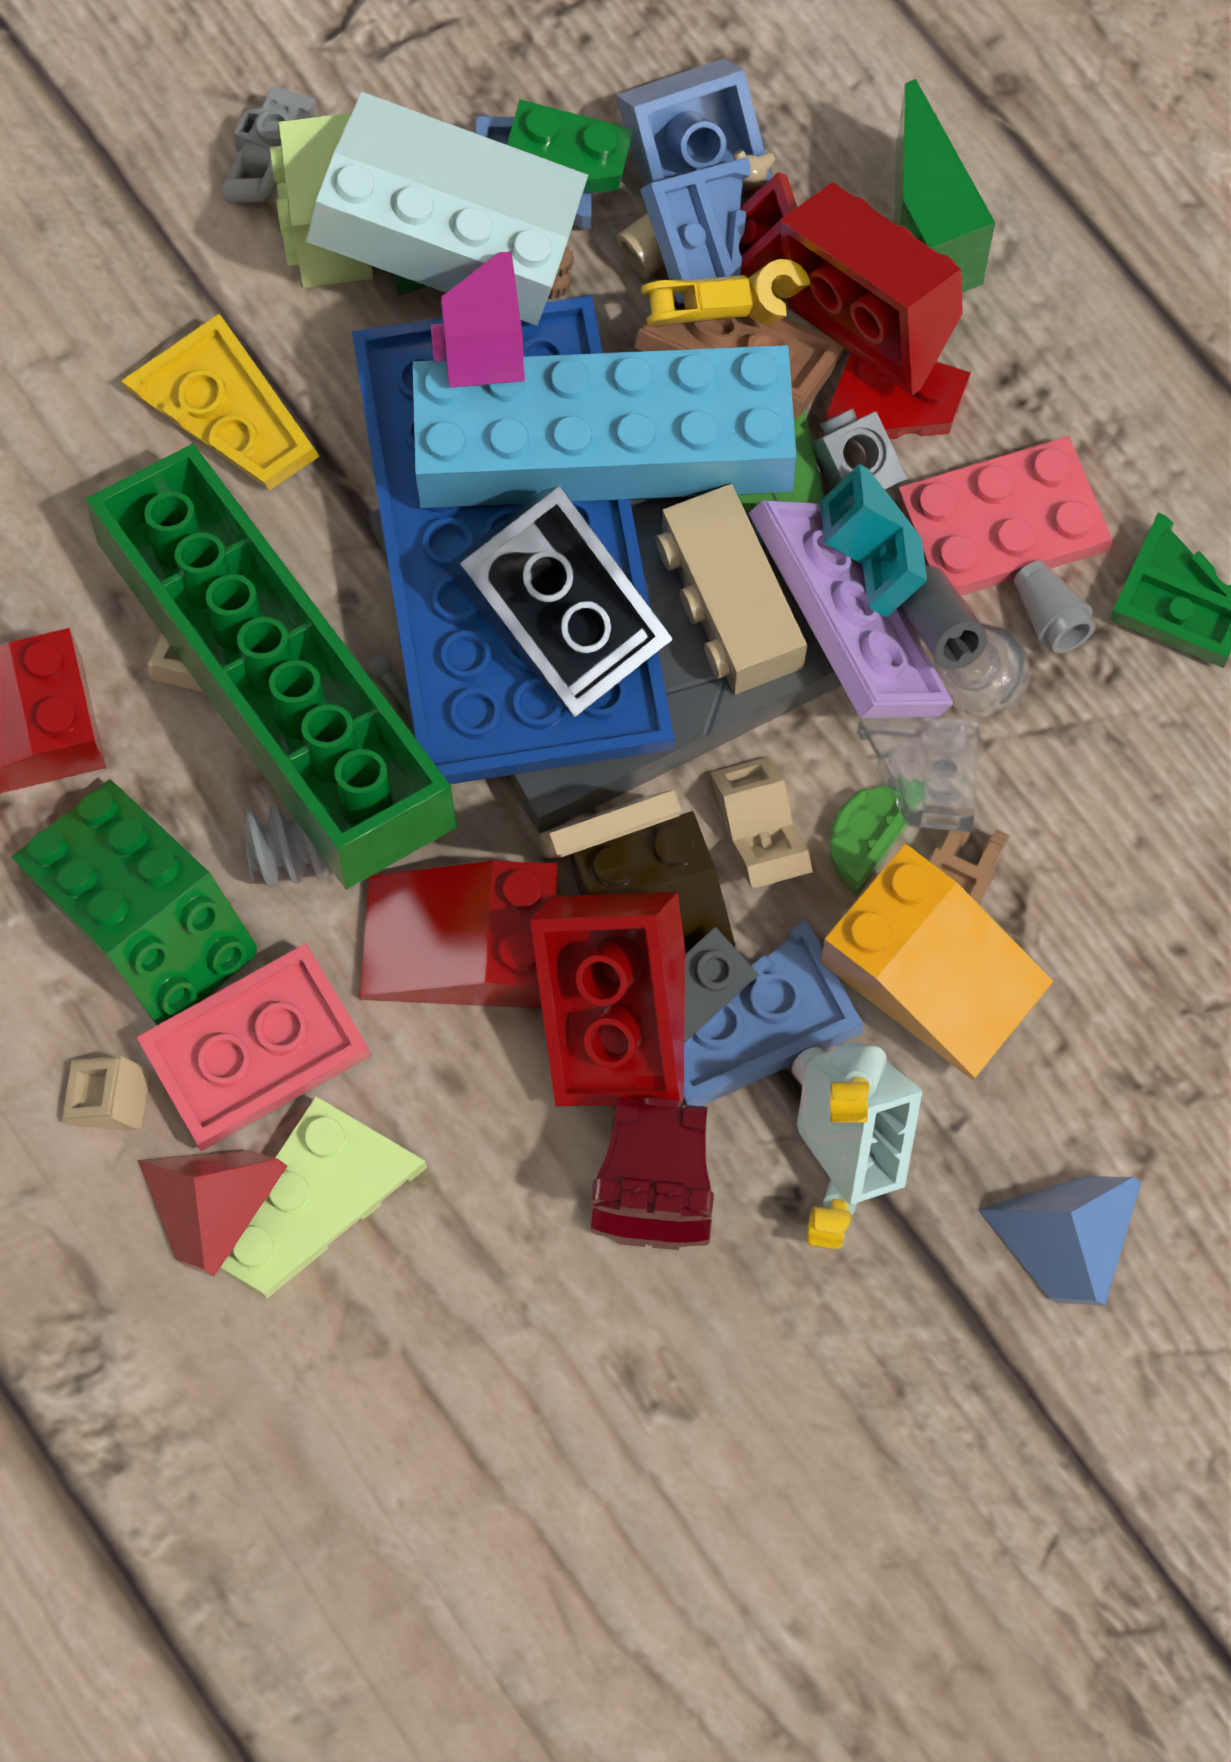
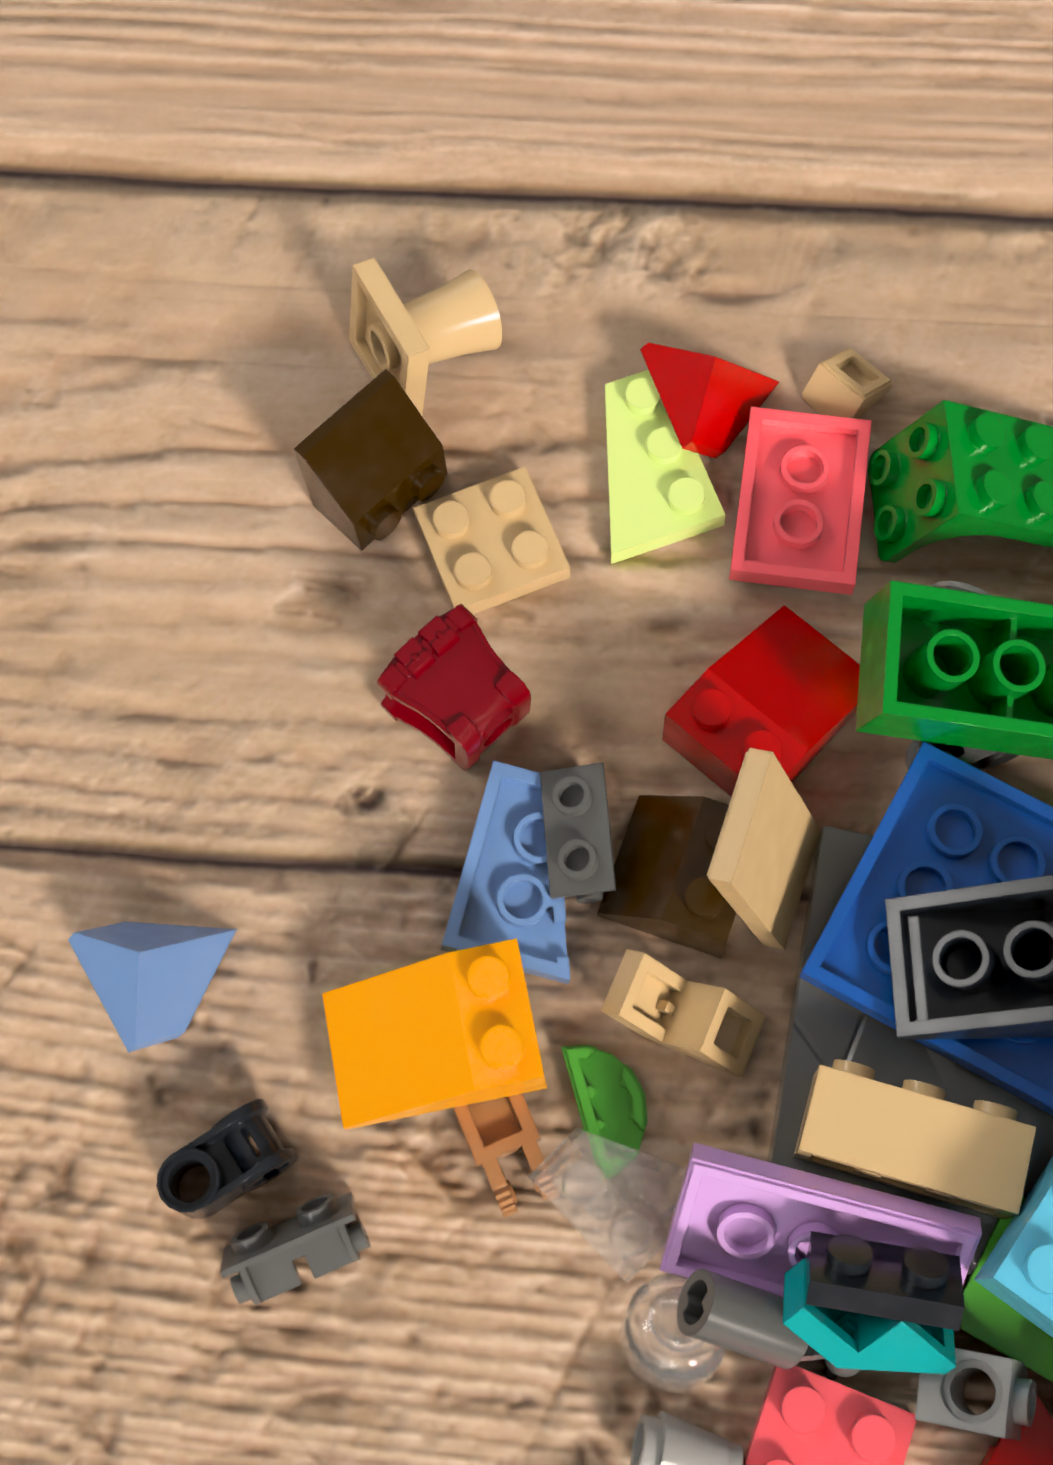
camera: 135 degrees right, 0 degrees up
red slope [530,892,686,1107] -> none
light aqua torso [792,1042,923,1249] -> none
none -> black piece [156,1099,298,1219]
none -> dark grey hinge [220,1192,371,1305]
none -> dark brown slope [294,369,448,551]
none -> tan plant [349,257,502,417]
none -> tan plate [413,467,571,614]
none -> black plate [806,1231,965,1331]

